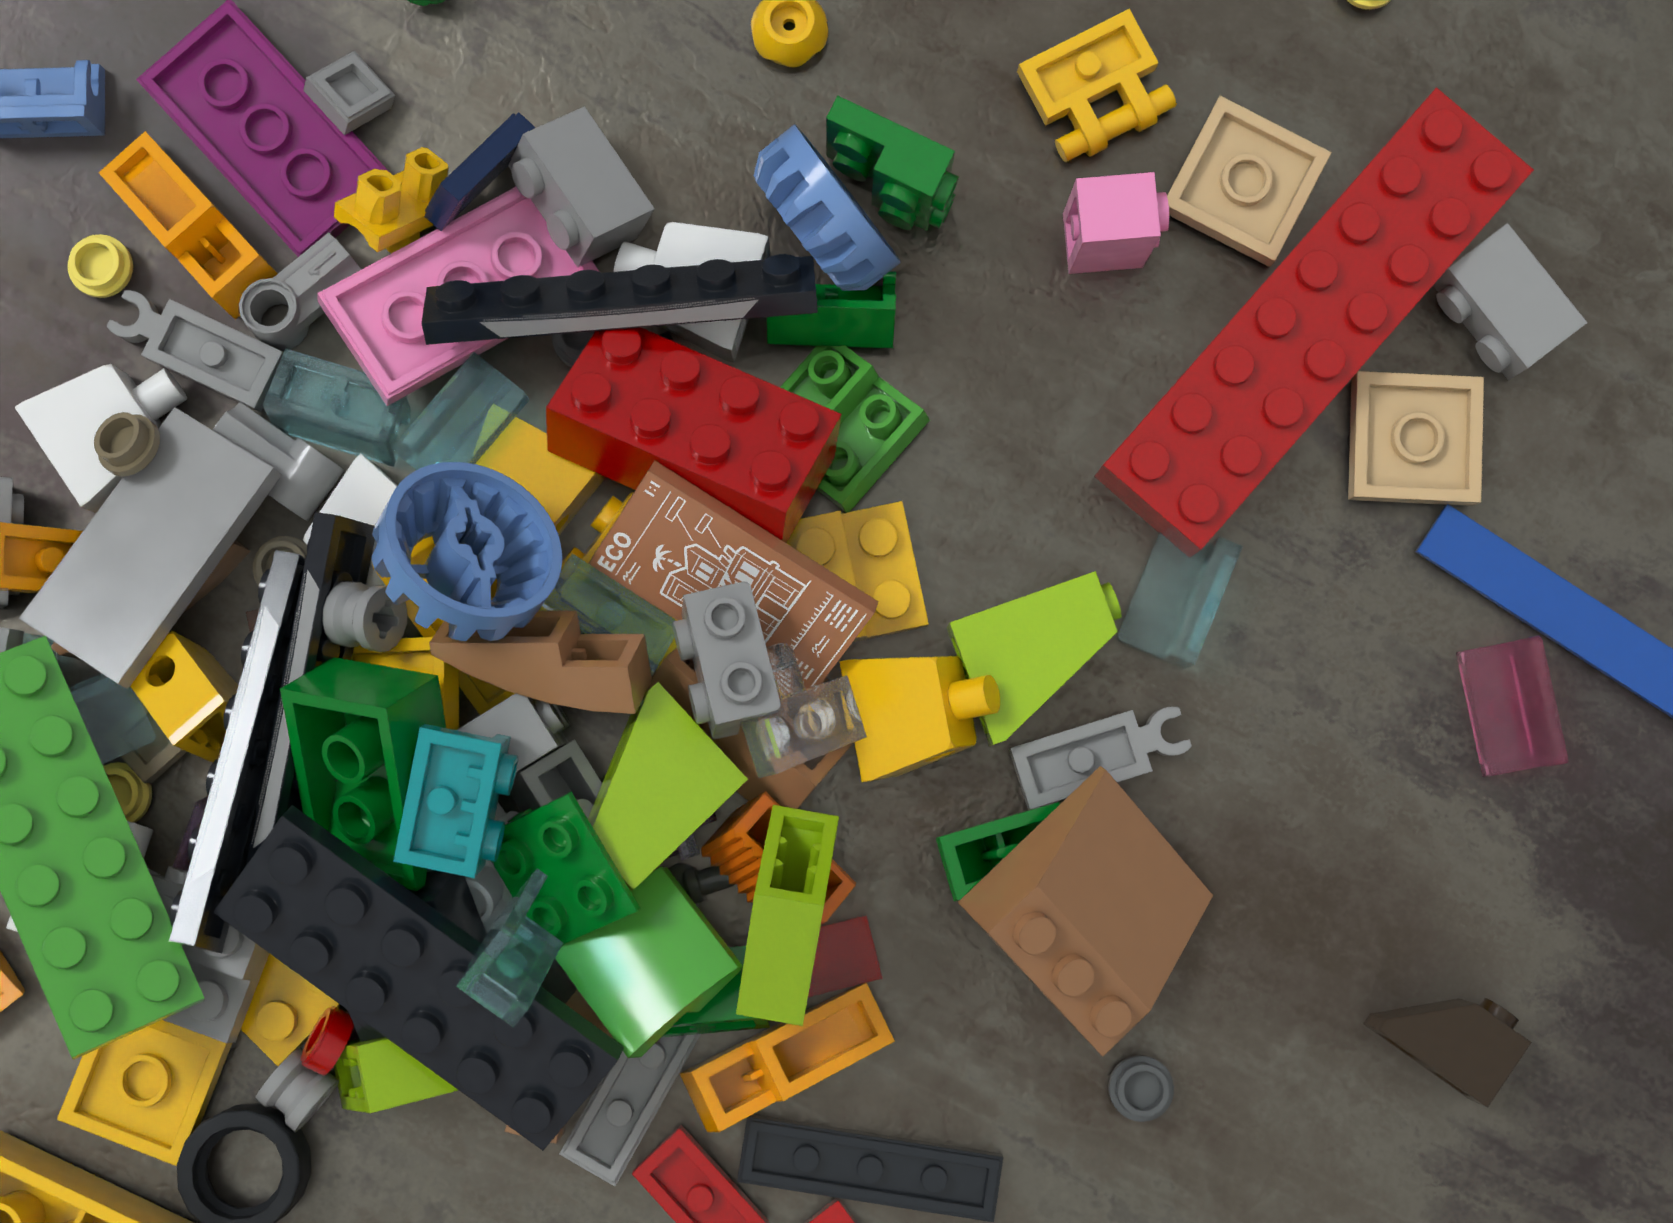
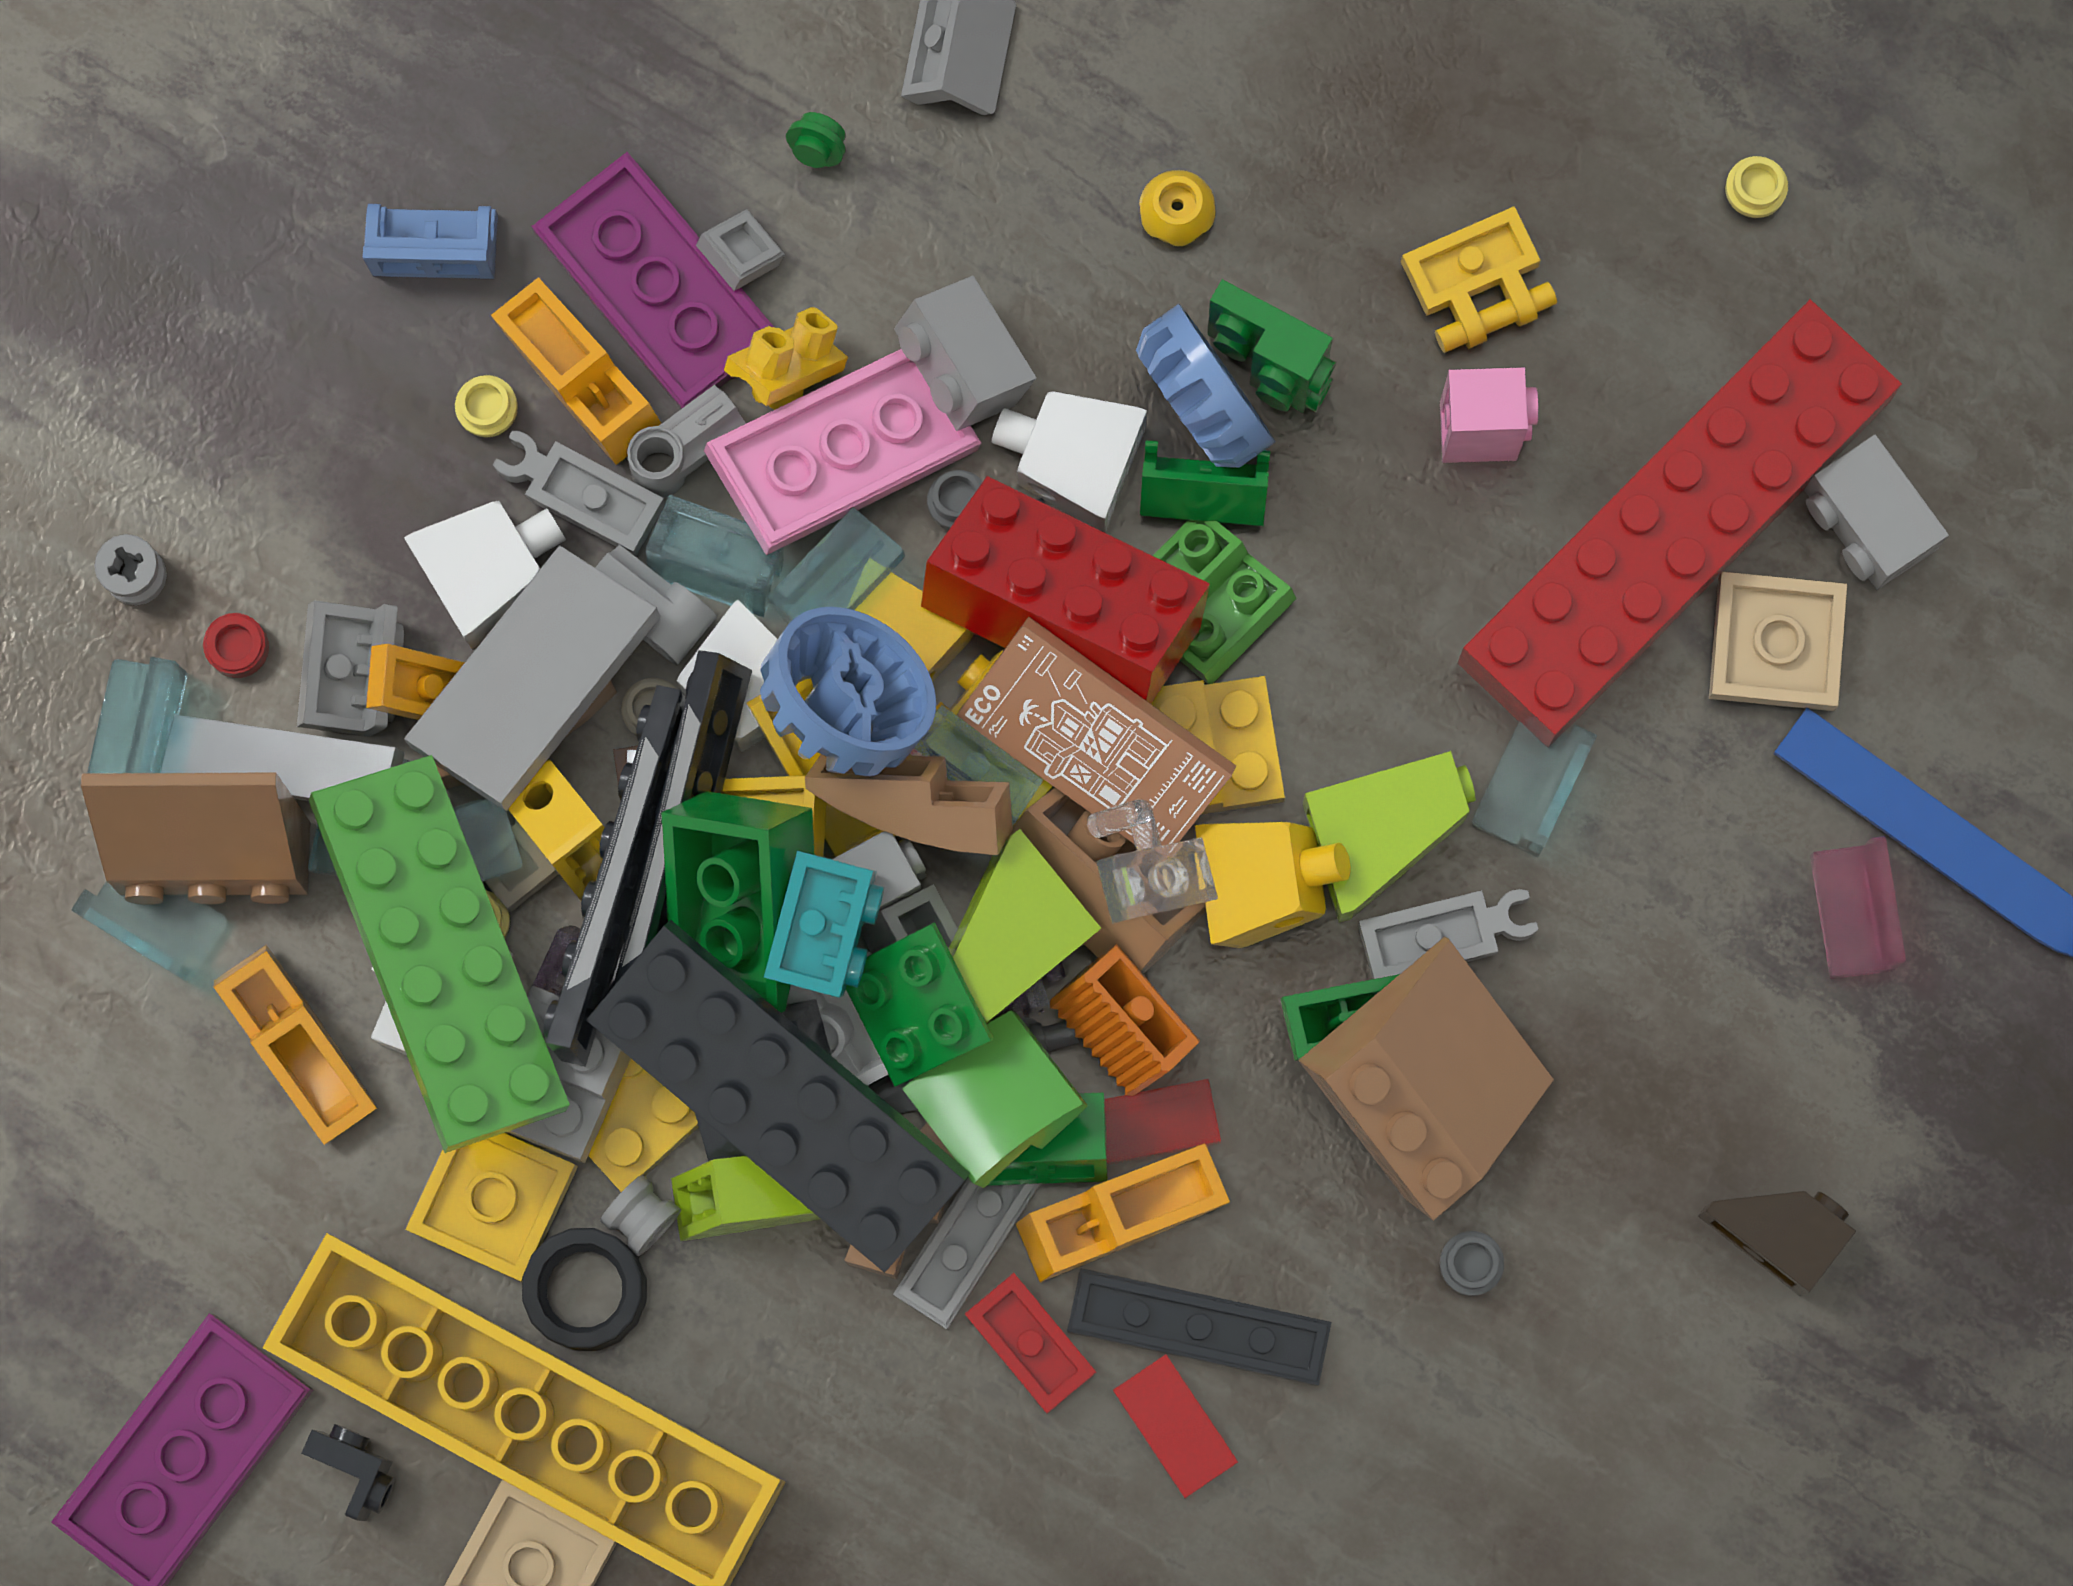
camera: 10 degrees right, 5 degrees down
dark tan plate [94,412,160,477] -> none
red tile [301,1006,354,1076] -> none
light grey wheel [322,581,407,652] -> none
black plate [421,254,818,345] -> none
dark blue tile [424,112,535,231] -> none
clear light blue panel [456,868,563,1028] -> none
light grey bracket [672,582,781,740] -> none
lime slope [736,805,839,1026] -> none
tan plate [1167,96,1332,267] -> none

